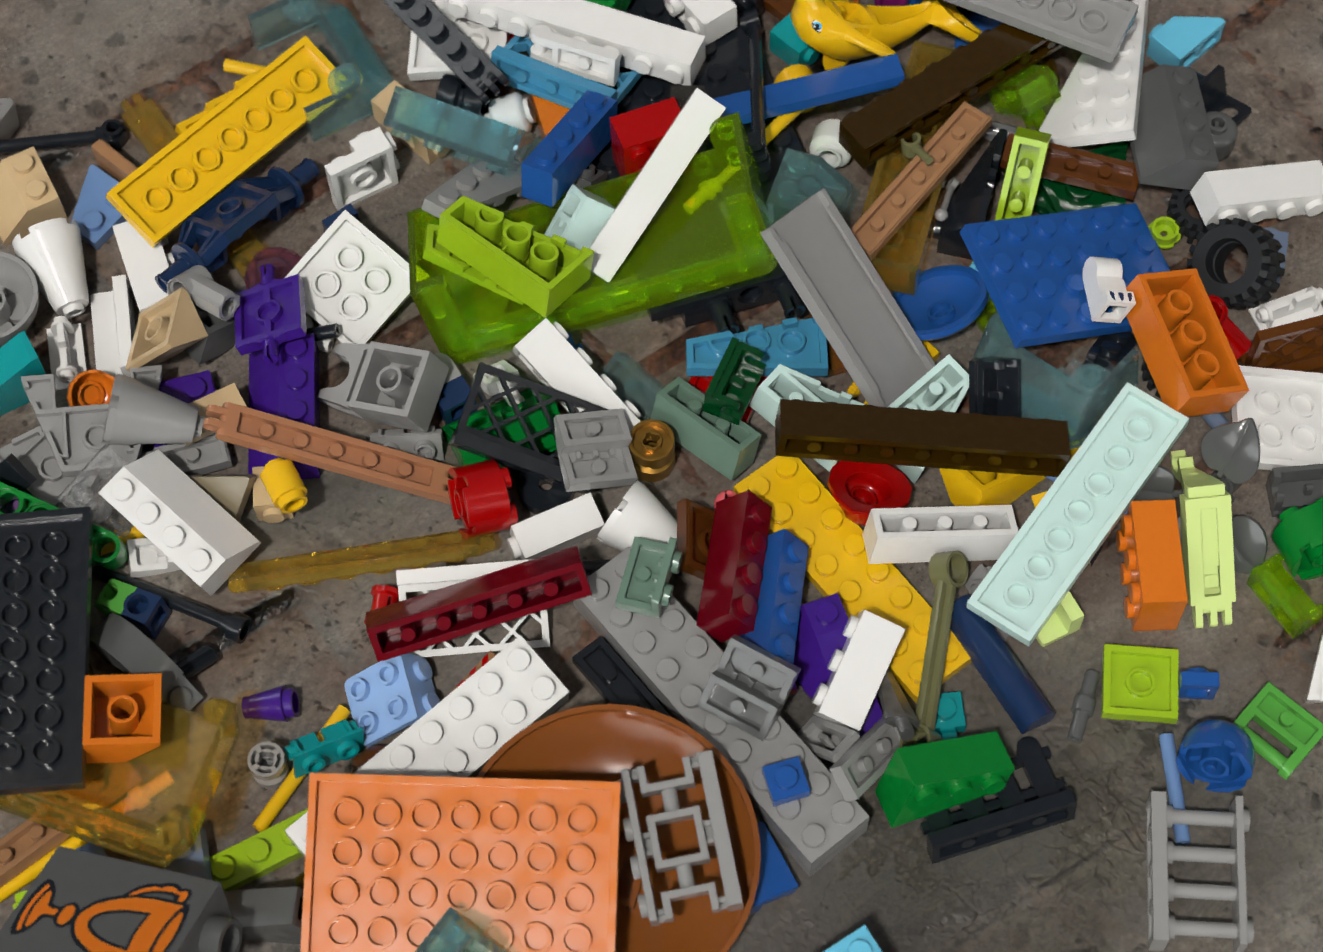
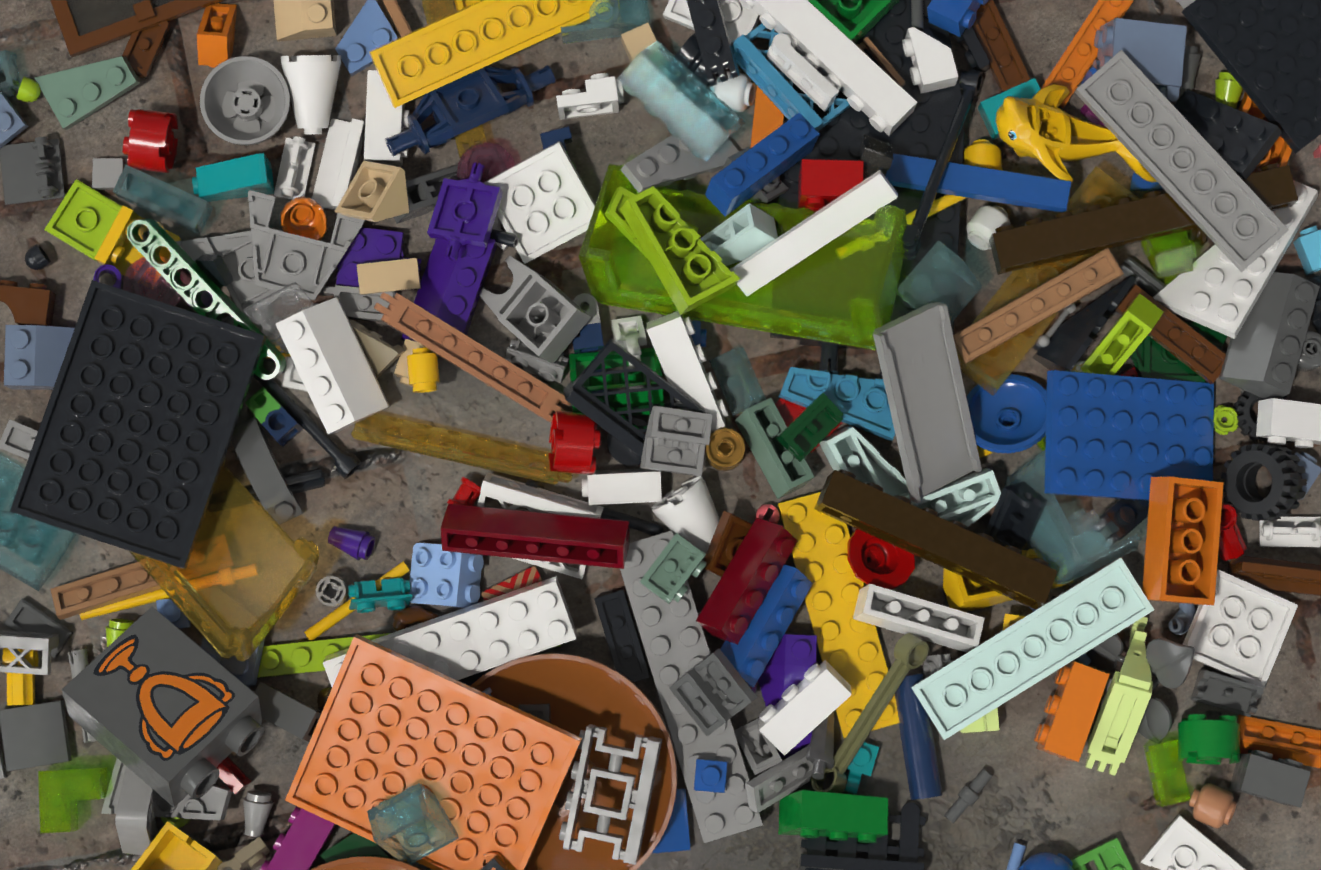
camera: 20 degrees right, 20 degrees up
orange slope [82,673,162,763] -> none
light grey cone [102,373,204,445] -> none
light grey piece [167,265,240,321] -> none
olive hand [900,132,933,165] -> none
white leg [1082,256,1136,323] -> none
lime plate [1101,644,1179,724] -> none
blue plate [1178,667,1219,700] -> none

